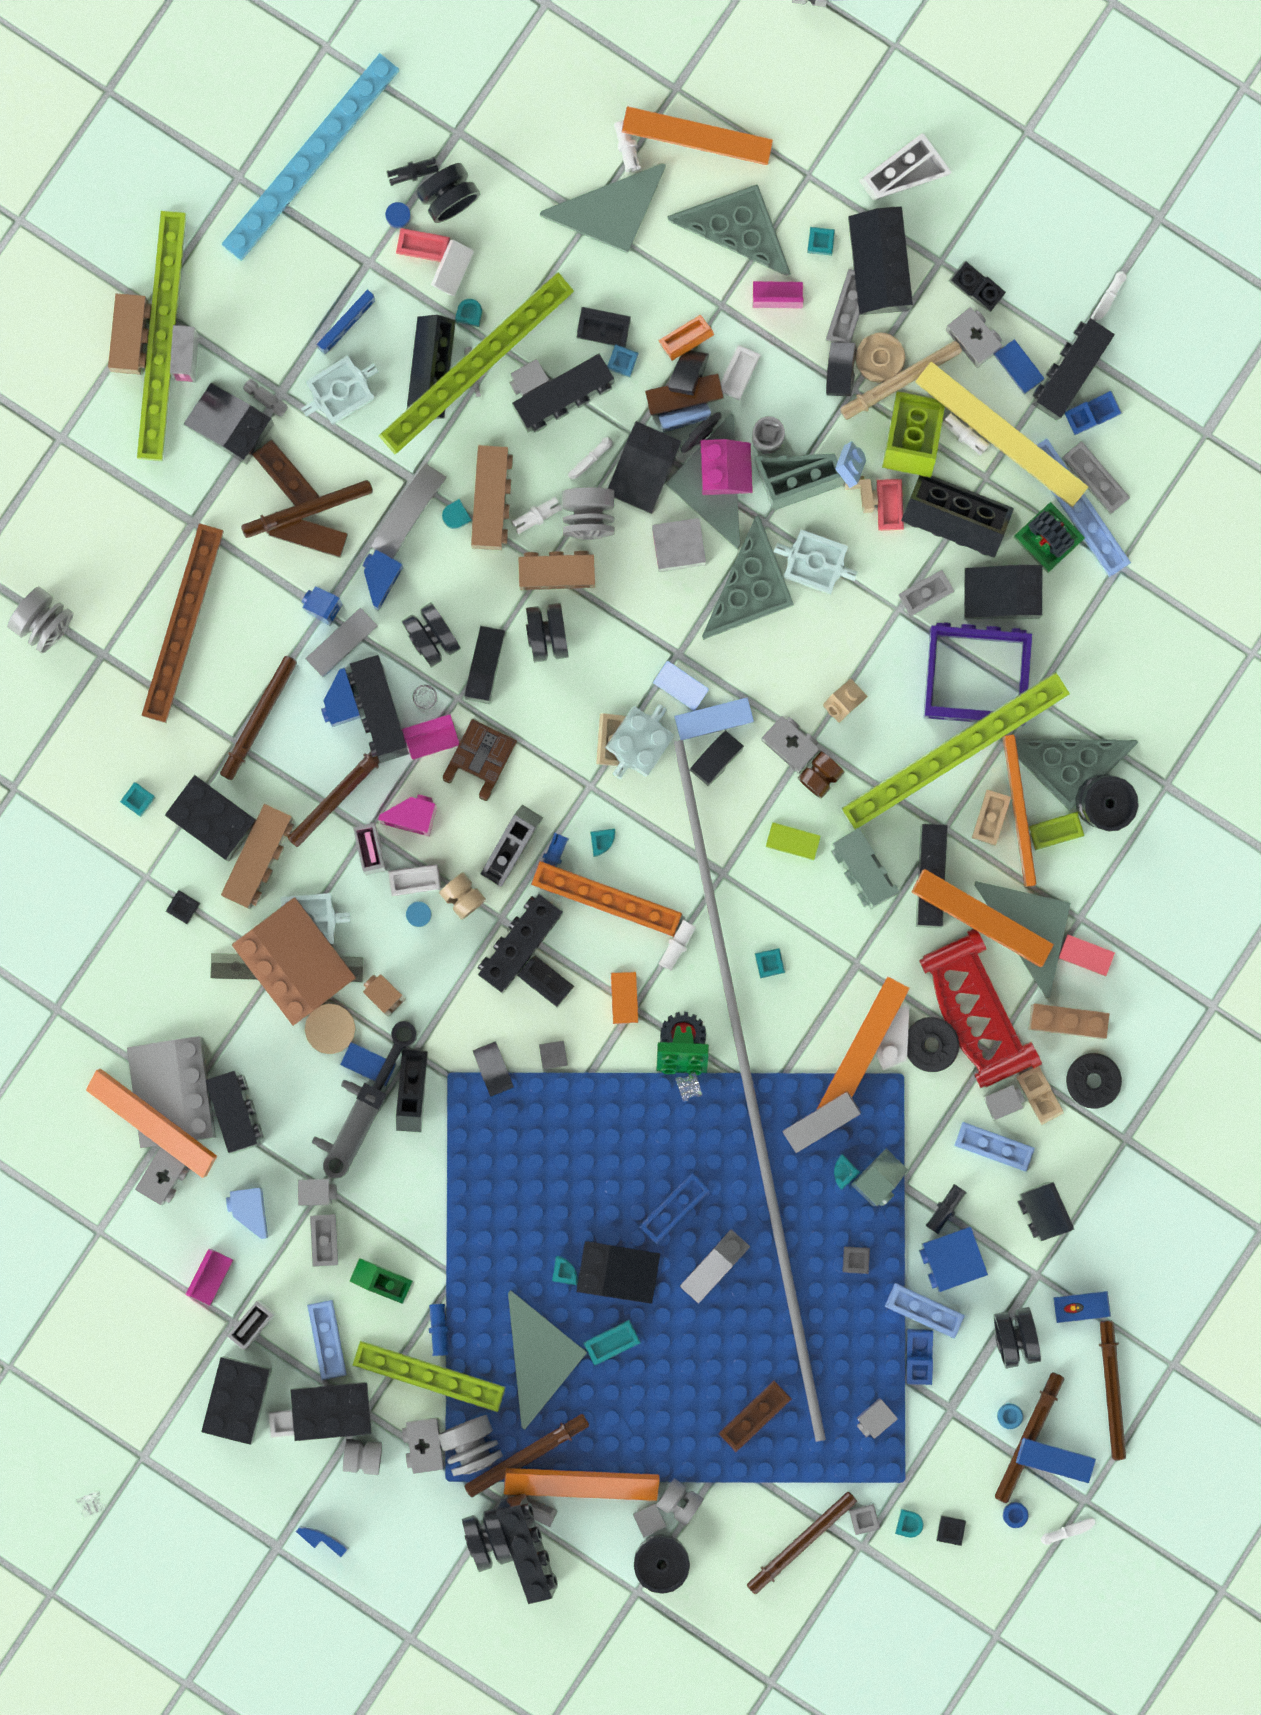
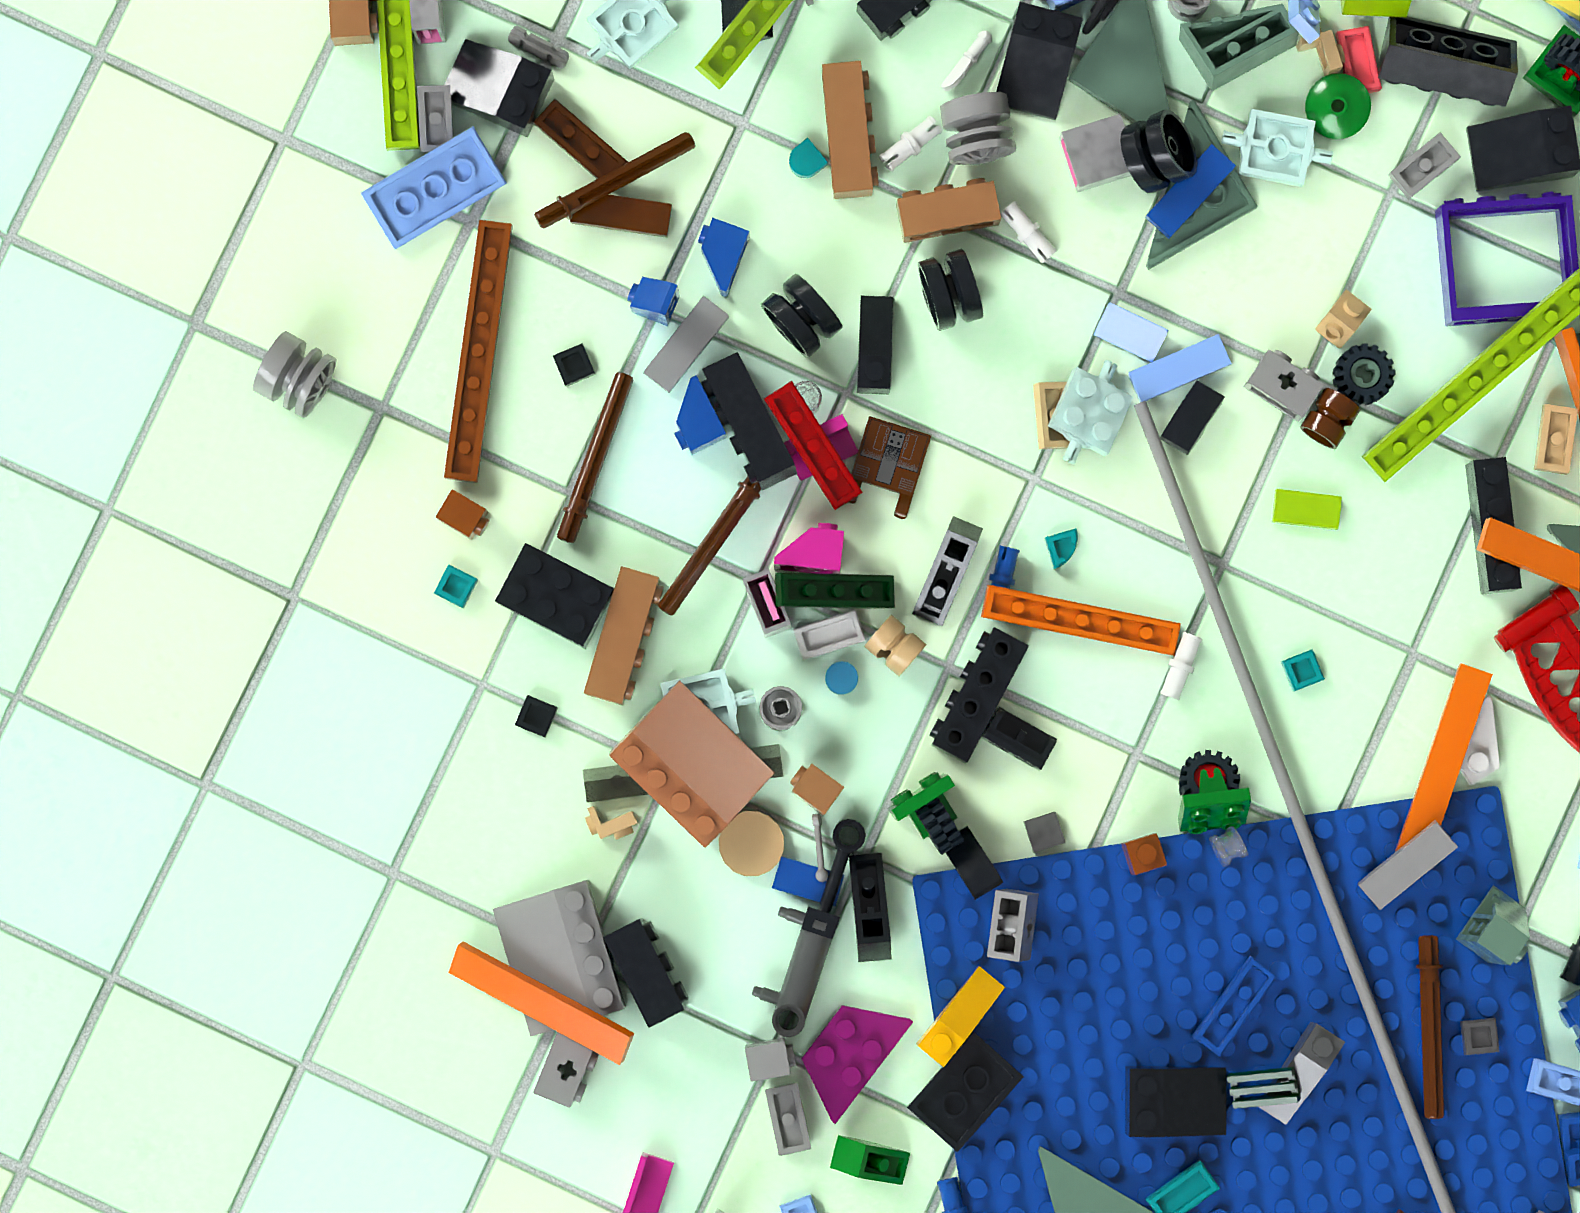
camera: 10 degrees left, 0 degrees up
light blue slope [226,1188,268,1239] -> none
light grey slope [371,464,447,559] -> none
teal tile [552,1256,578,1285] -> none
orange tile [611,972,638,1024] -> none
dark pink slope [700,439,753,495] -> none
sand green wedge [831,828,899,910] -> none
teal tile [834,1154,860,1190] -> none
black wheel [907,1017,959,1072] -> none
none -> light blue tile [361,126,507,250]
none -> light grey plate [417,85,453,152]
none -> dark orange brick [435,489,490,540]
none -> black tile [553,343,596,387]
none -> tan bracket [585,806,638,840]
none -> light grey wheel [759,686,802,731]
none -> red tile [763,381,863,510]
none -> dark green tile [775,572,895,609]
none -> magenta wing [801,1005,913,1124]
none -> light grey hinge [812,813,828,882]
none -> plate [887,772,964,855]
none -> black plate [907,1032,1024,1153]
none -> yellow slope [916,966,1005,1067]
none -> light grey brick [987,889,1039,962]
none -> white pin [1000,201,1058,264]
none -> black wheel [1120,110,1197,193]
none -> dark orange brick [1121,833,1167,875]
none -> blue tile [1145,144,1236,239]
none -> tile [1227,1067,1301,1109]
none -> green dish [1305,73,1371,139]
none -> black bush [1332,343,1396,406]
none -> reddish brown axle [1416,935,1445,1119]

